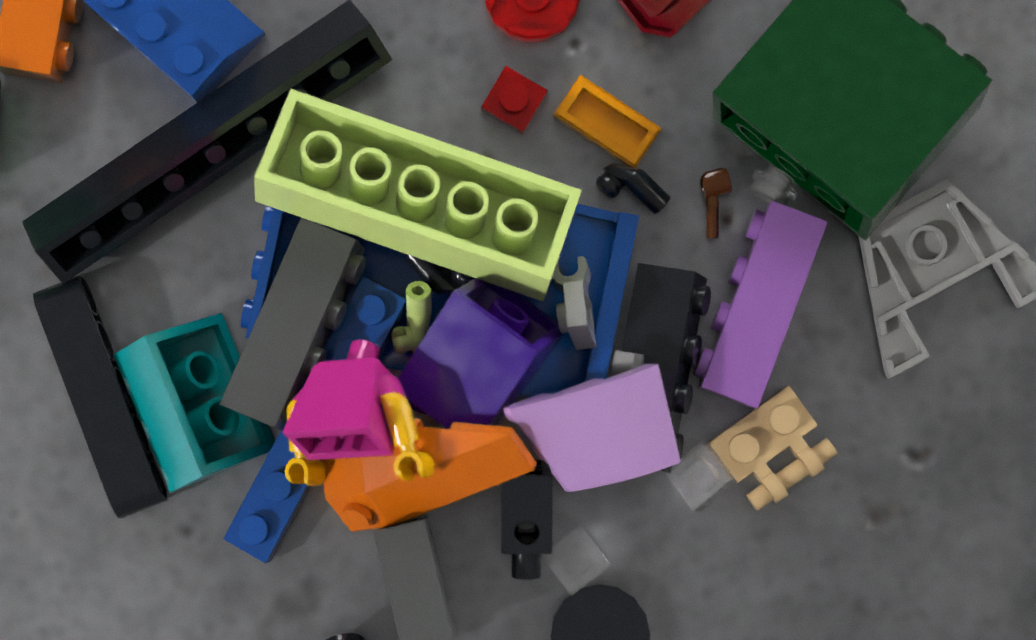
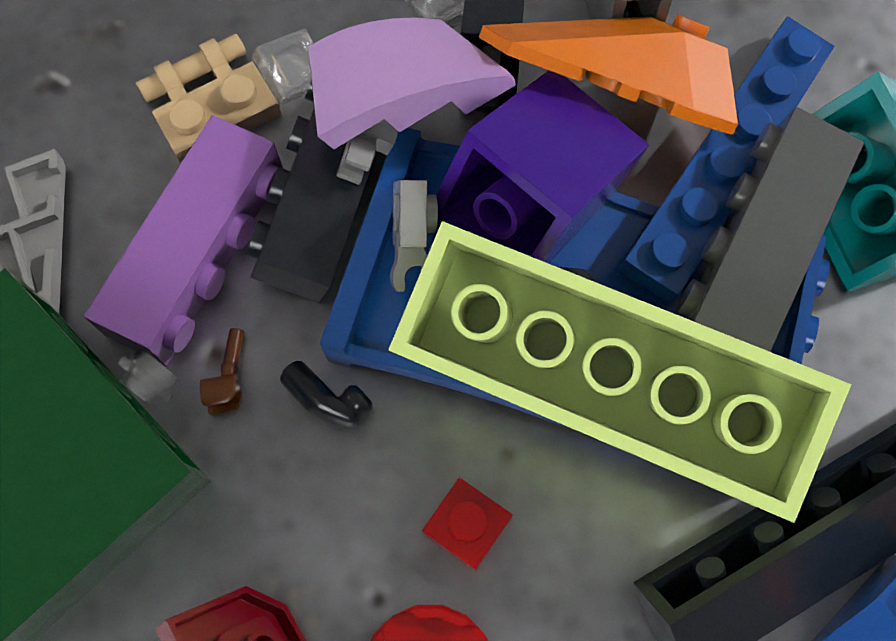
camera: 170 degrees left, 15 degrees down
dark pink torso [283,340,434,486] -> none
yellowish green arm [391,281,432,354] -> none
light orange tile [553,74,662,168] -> none

